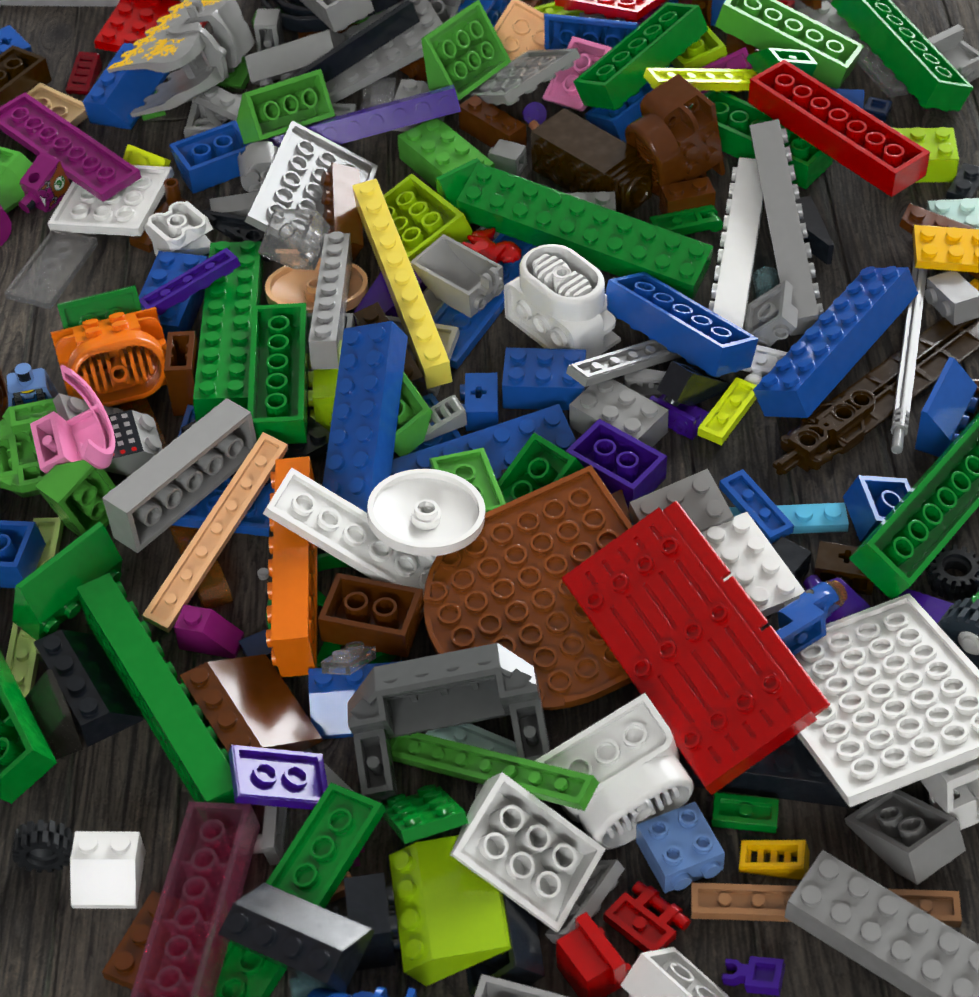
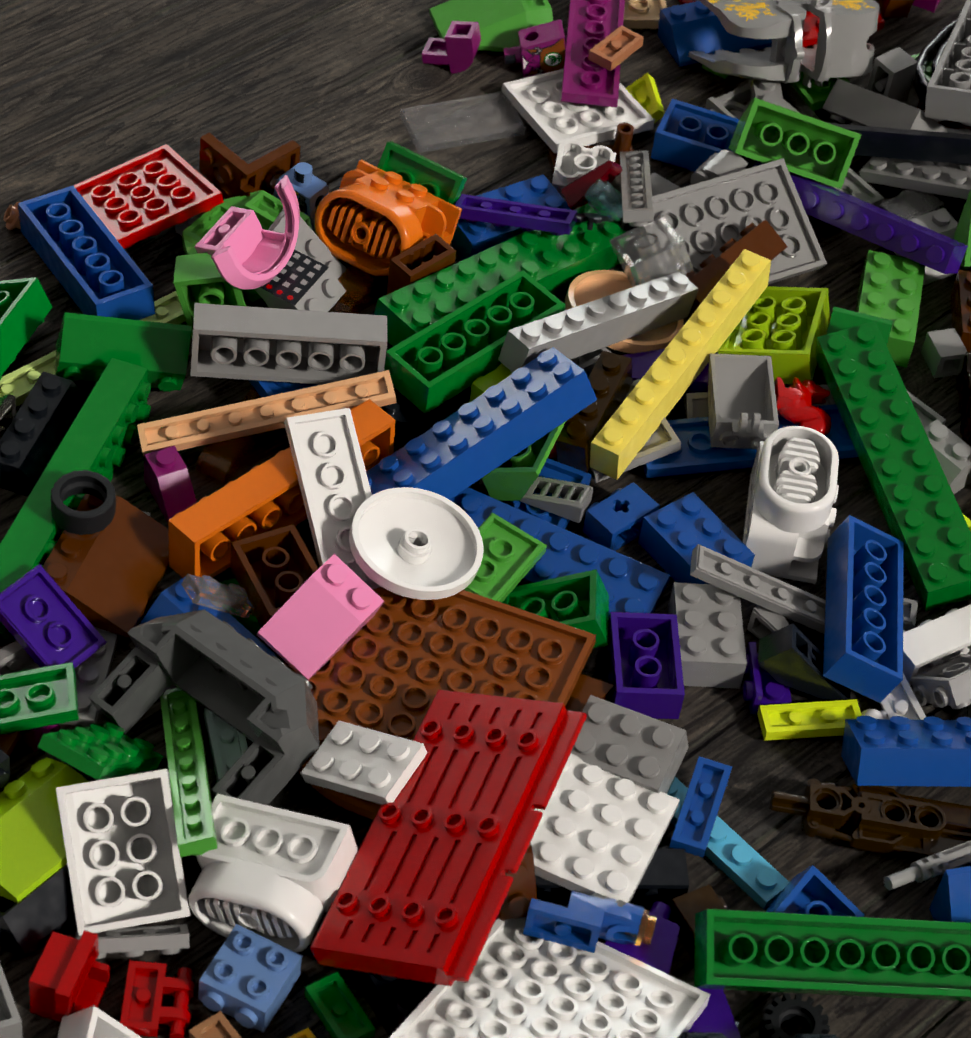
camera: 40 degrees right, 0 degrees up
none -> black tyre [51,470,116,535]
none -> bright pink slope [257,554,384,680]
none -> white plate [301,721,428,805]
none -> dark red slope [561,160,623,210]
none -> black plant [577,213,609,230]
none -> clear light blue brick [584,179,623,222]
none -> nougat plate [588,25,644,71]
none -> light grey plate [620,150,654,227]

